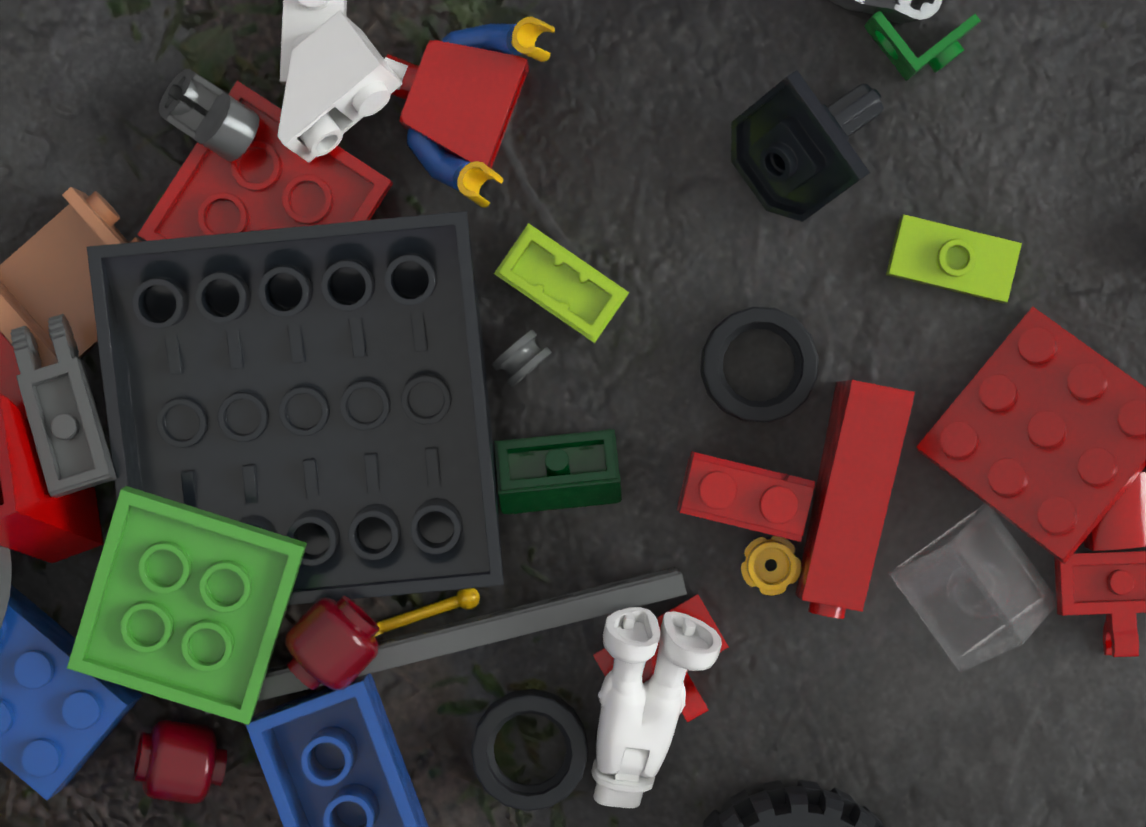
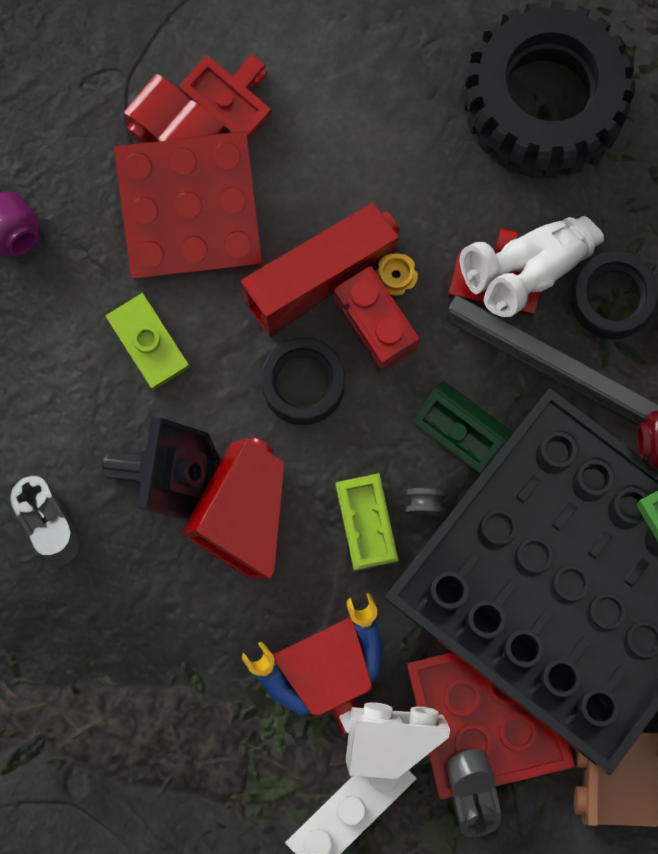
camera: 140 degrees left, 10 degrees down
yellow hinge [375,588,480,636] -> none
green bracket [864,11,981,81] -> none
clear slope [889,503,1057,672] -> none
none -> red slope [180,438,284,581]

